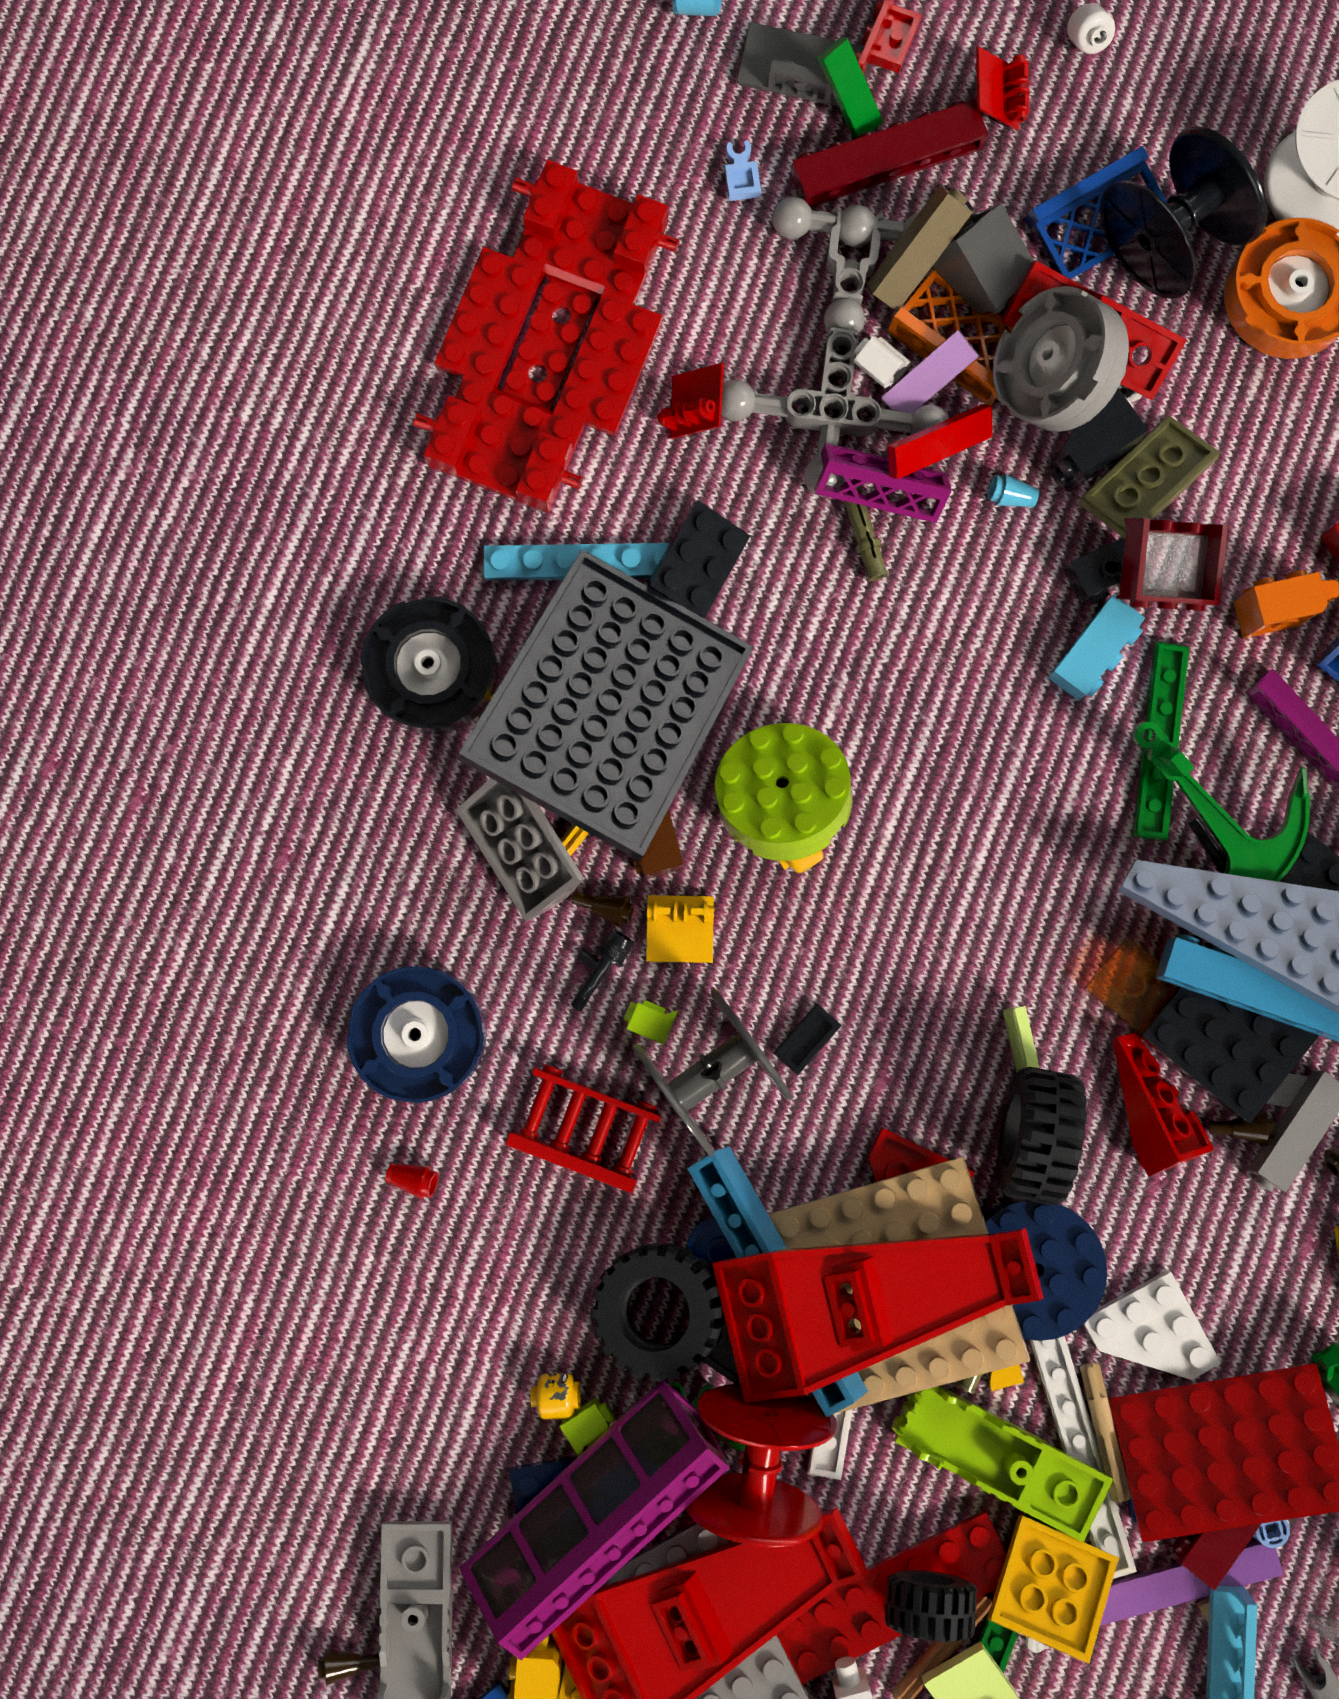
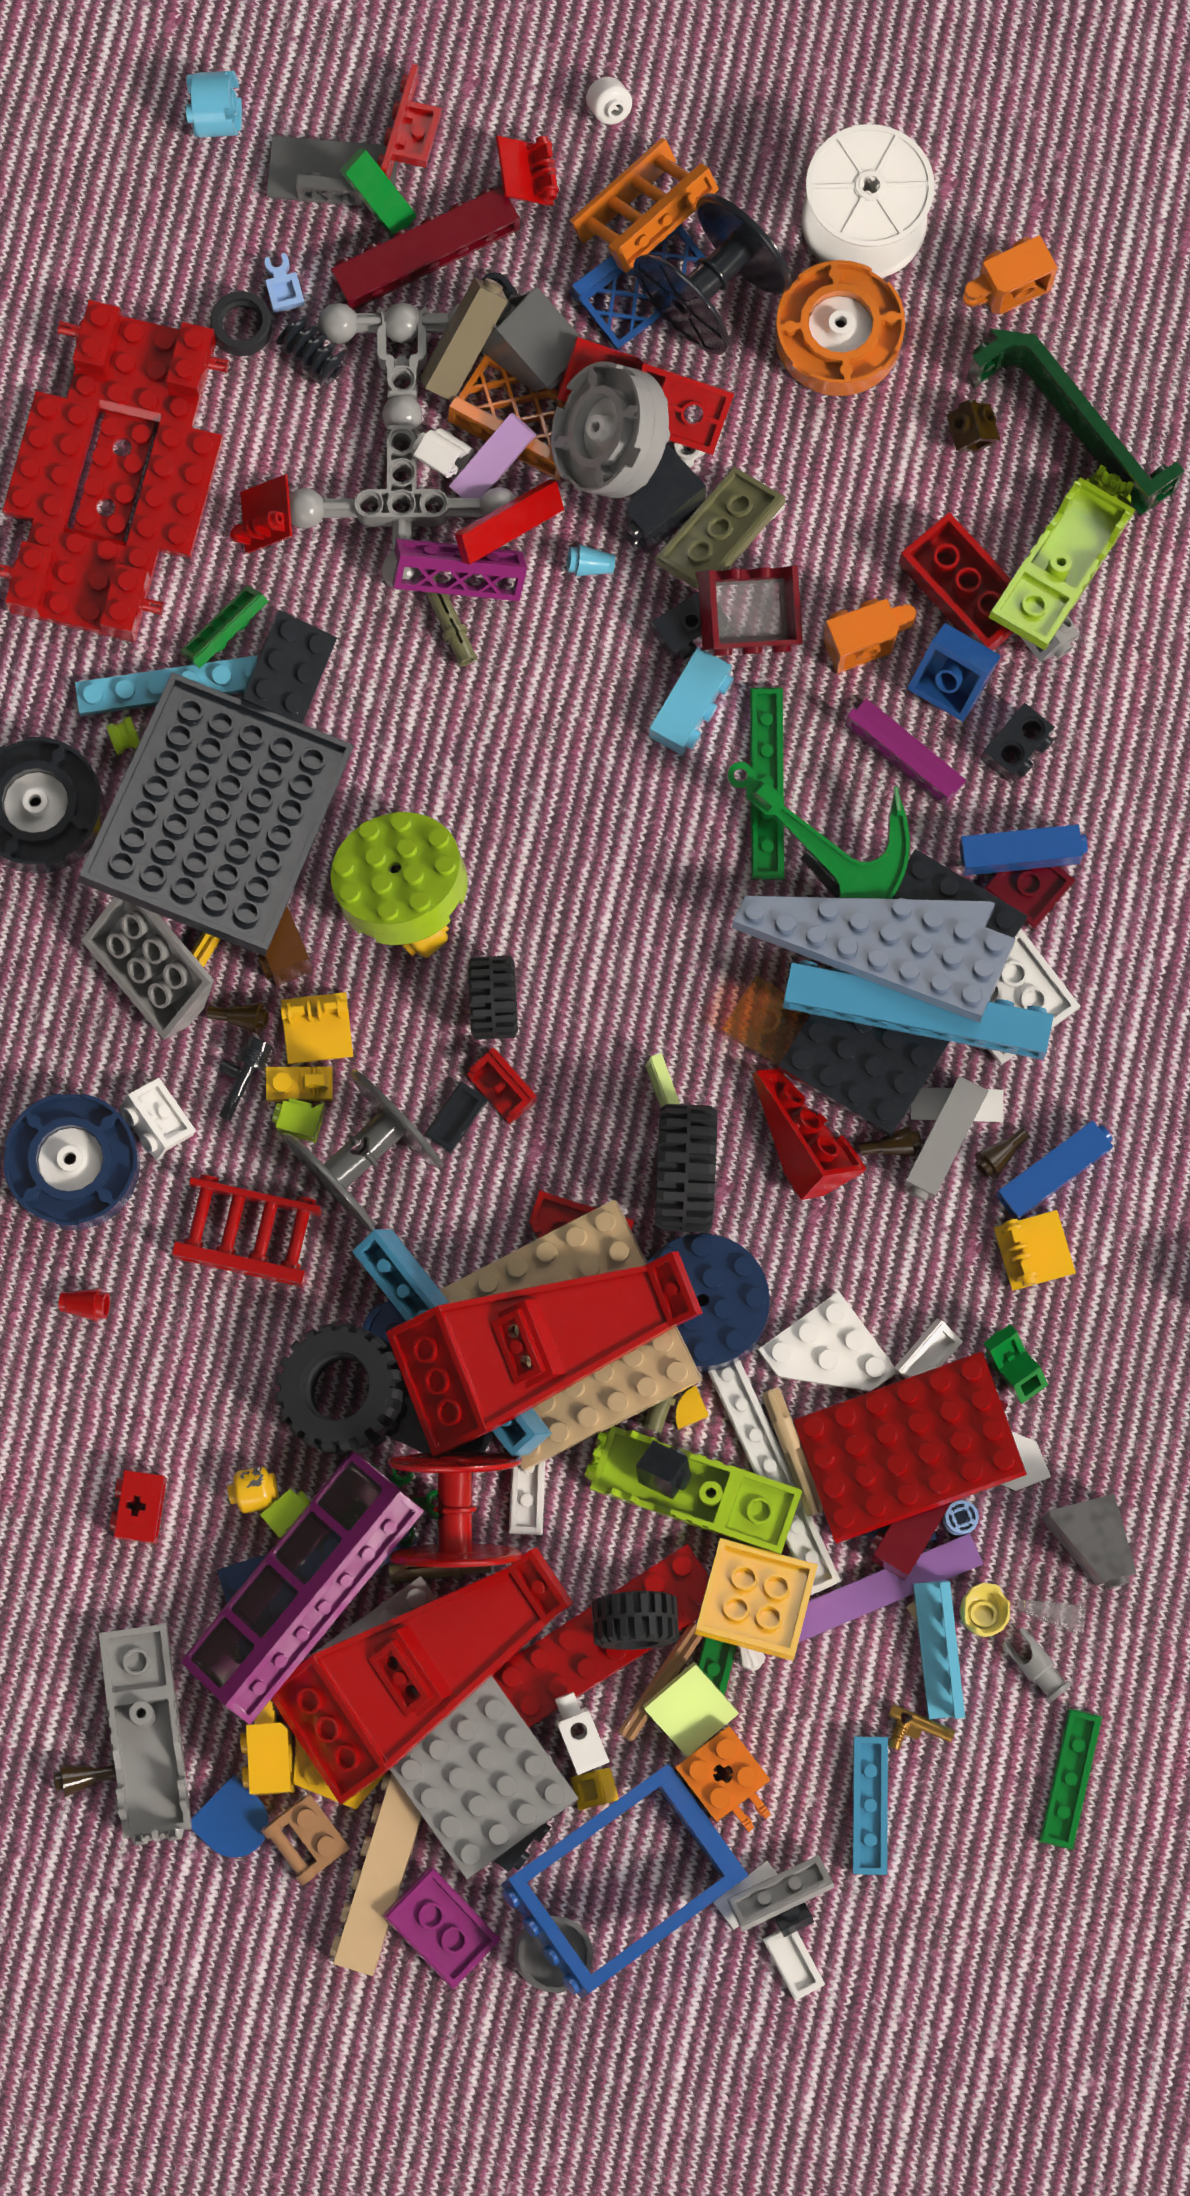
camera: 10 degrees left, 5 degrees down
none -> lime wheel [106,716,140,756]
none -> red brick [110,1470,167,1545]
none -> white bracket [119,1078,196,1160]
none -> green plate [180,585,269,669]
none -> black tyre [210,291,272,357]
none -> yellow hinge [266,1066,333,1102]
none -> black piece [276,317,345,387]
none -> red hinge [467,1047,537,1125]
none -> black tyre [468,955,518,1040]
none -> orange fence [570,137,719,273]
none -> black brick [636,1440,691,1500]
none -> white tile [894,1318,963,1379]
none -> light yellow hair [959,1582,1010,1637]

